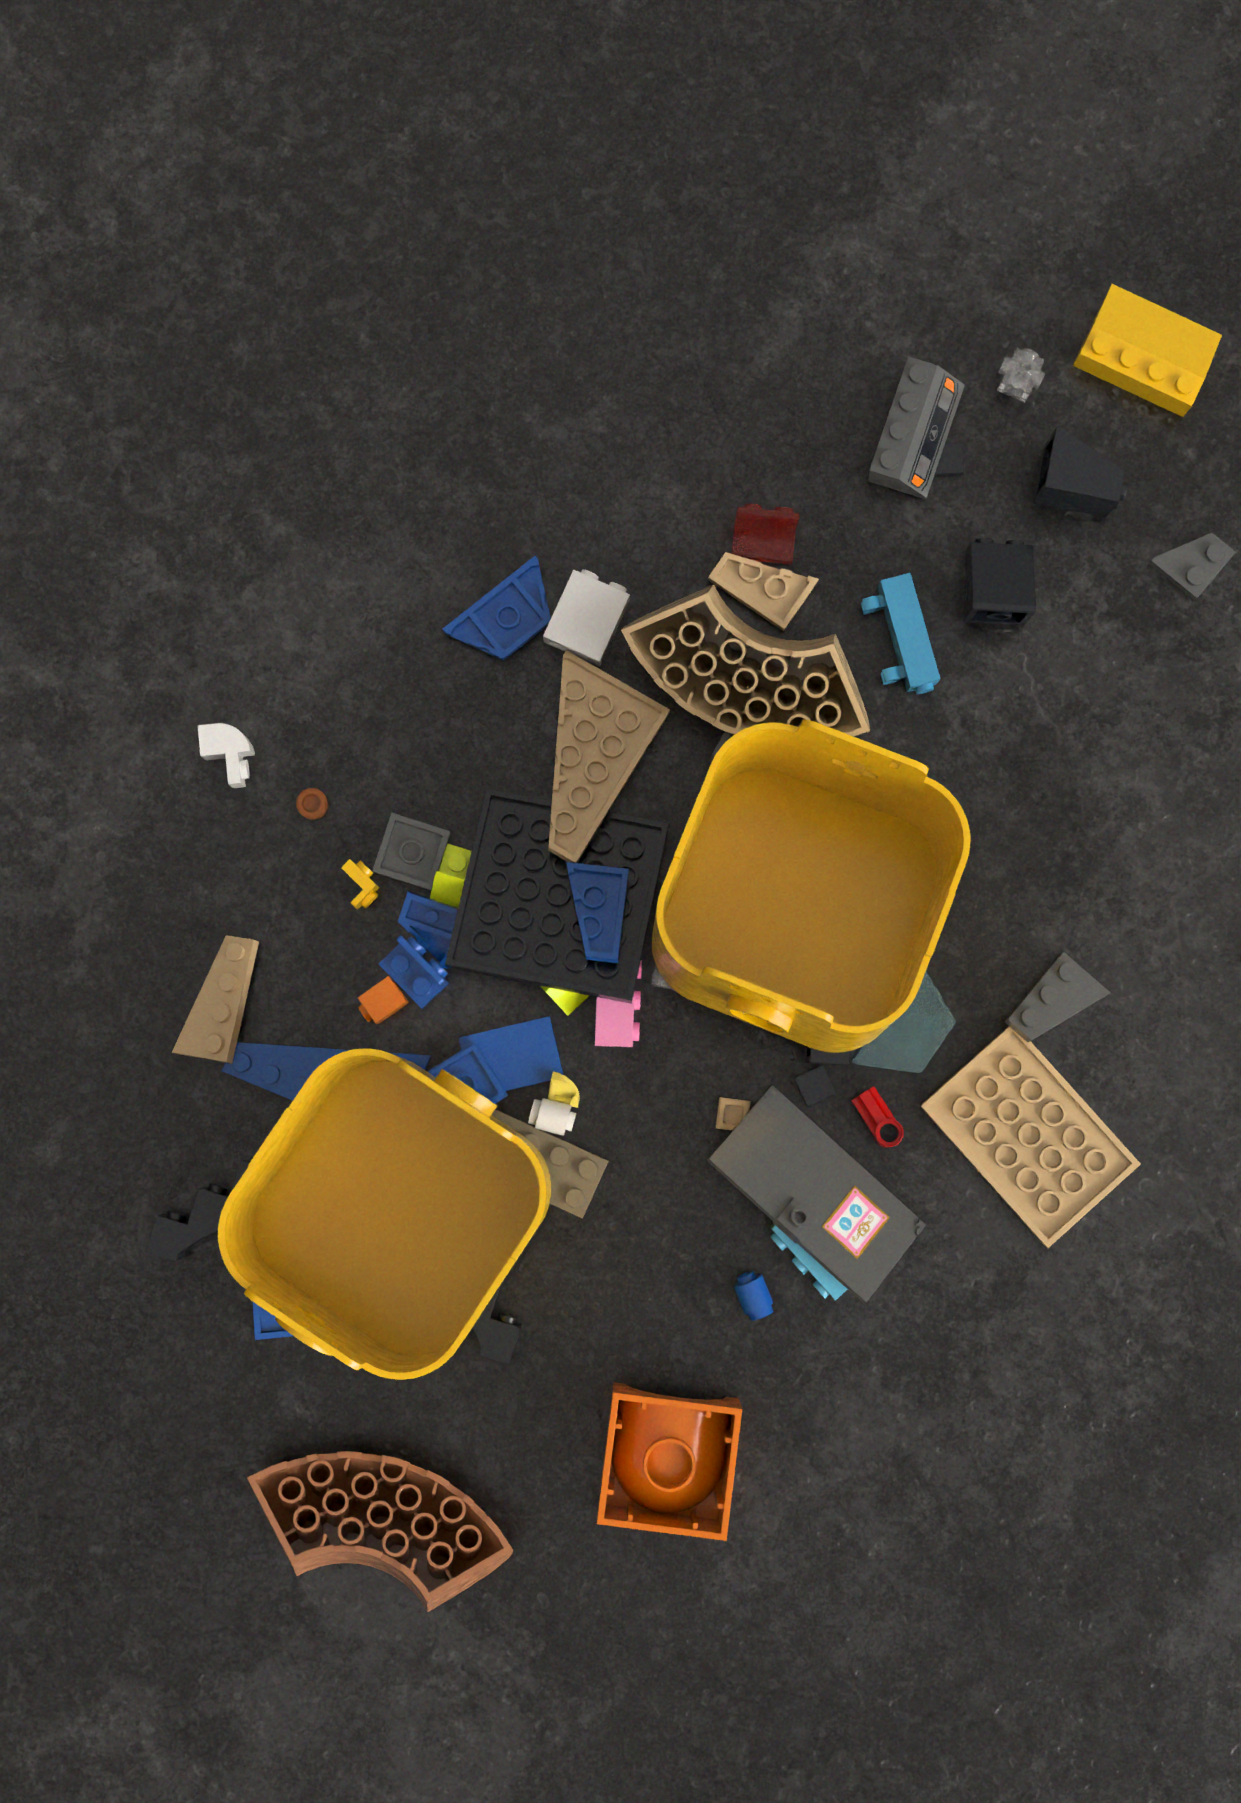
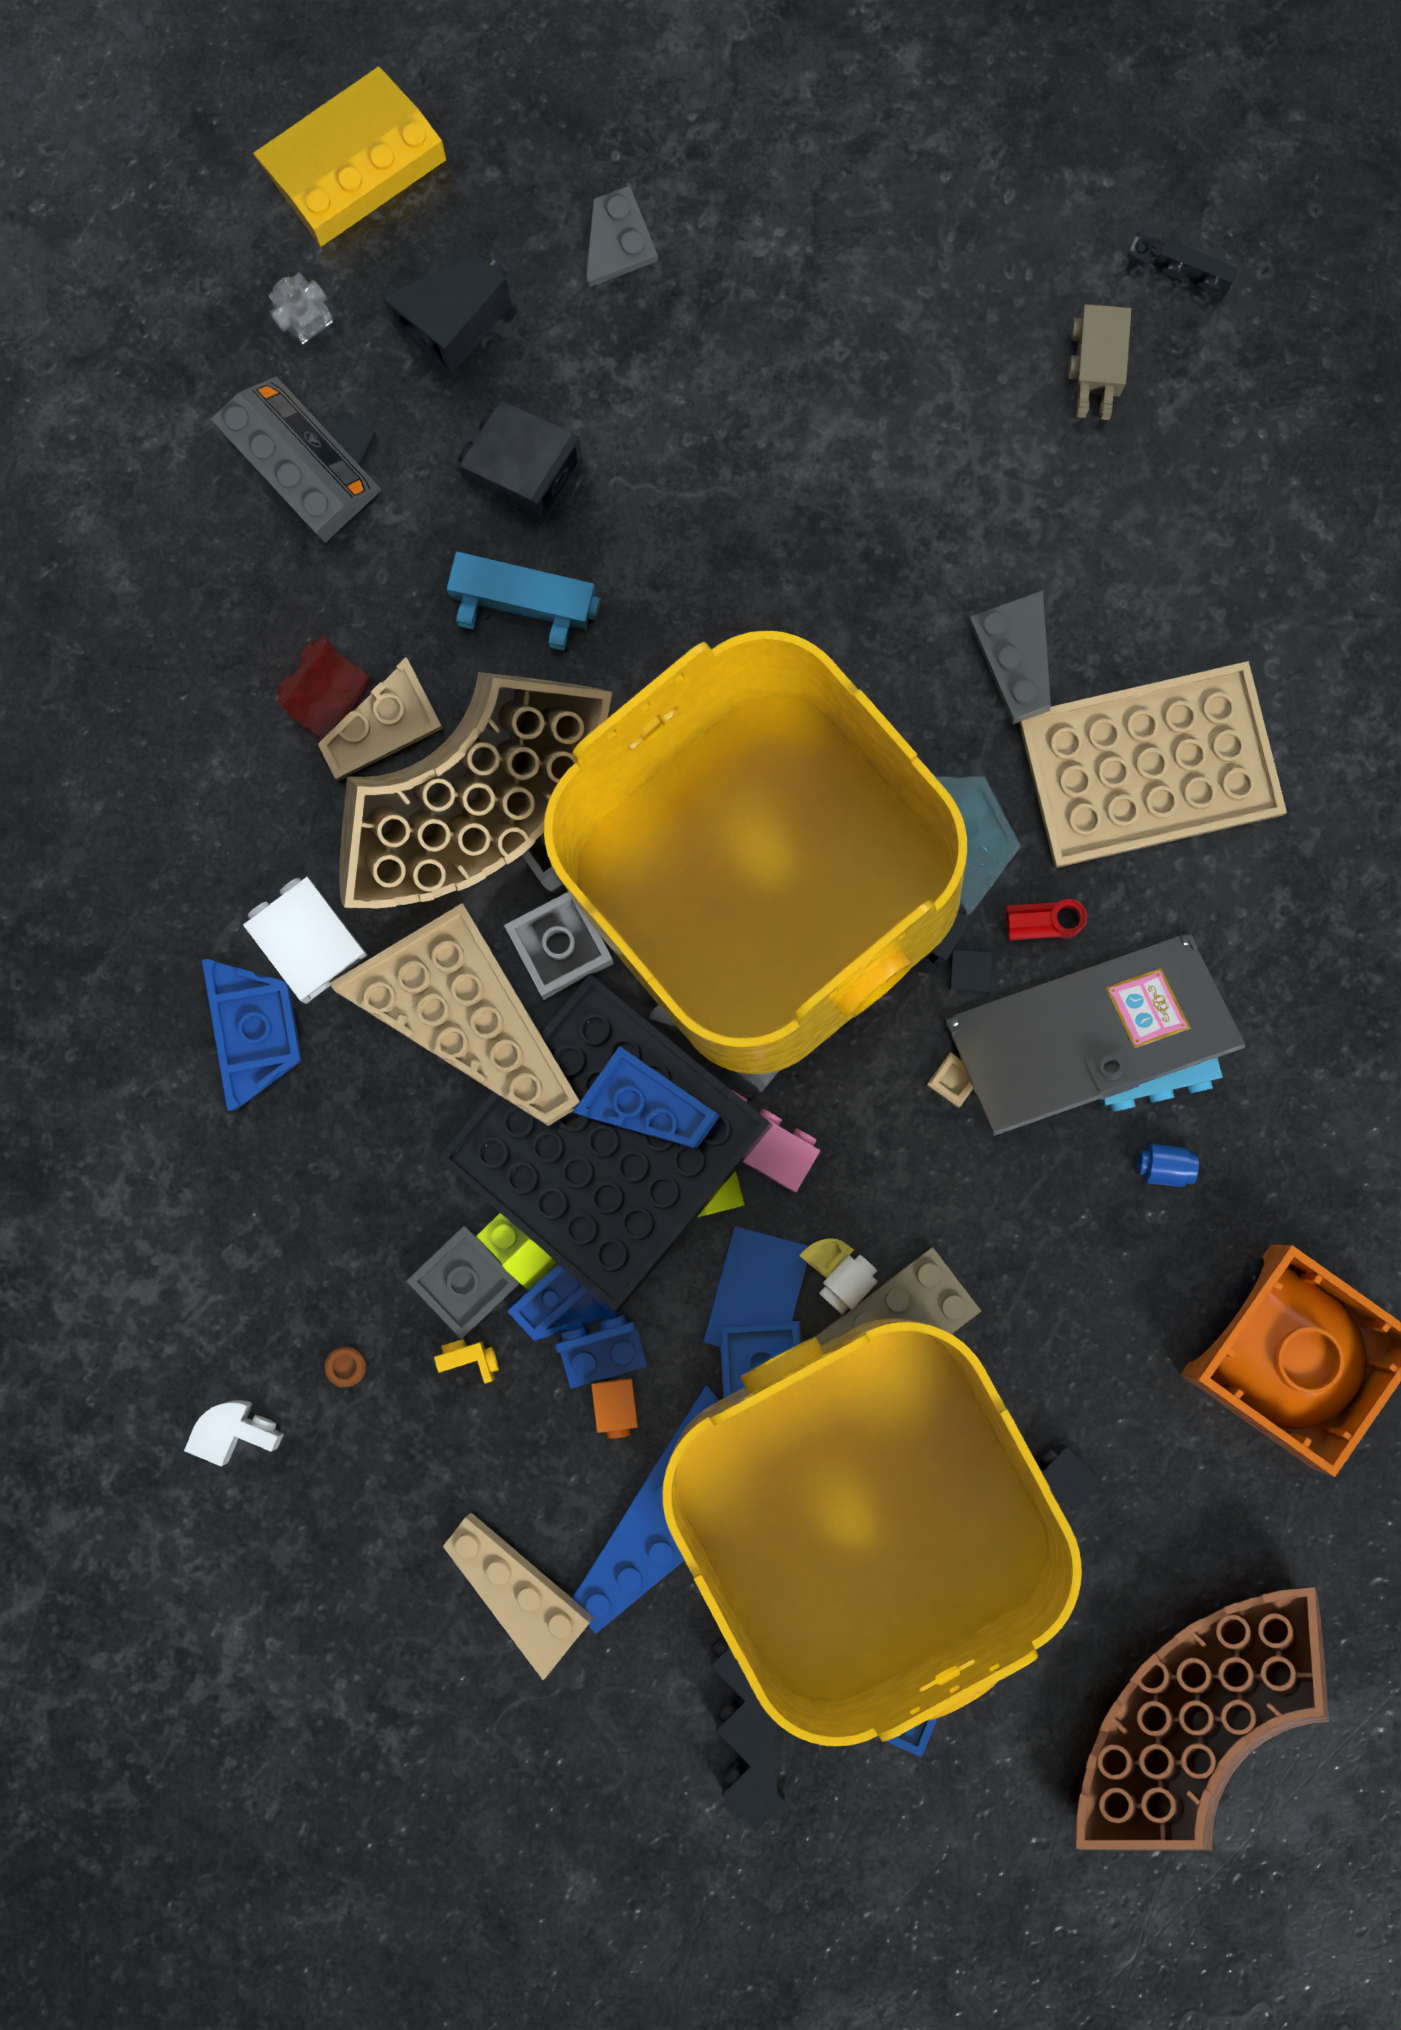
camera: 65 degrees left, 0 degrees up
none -> light grey brick [504,892,614,1000]

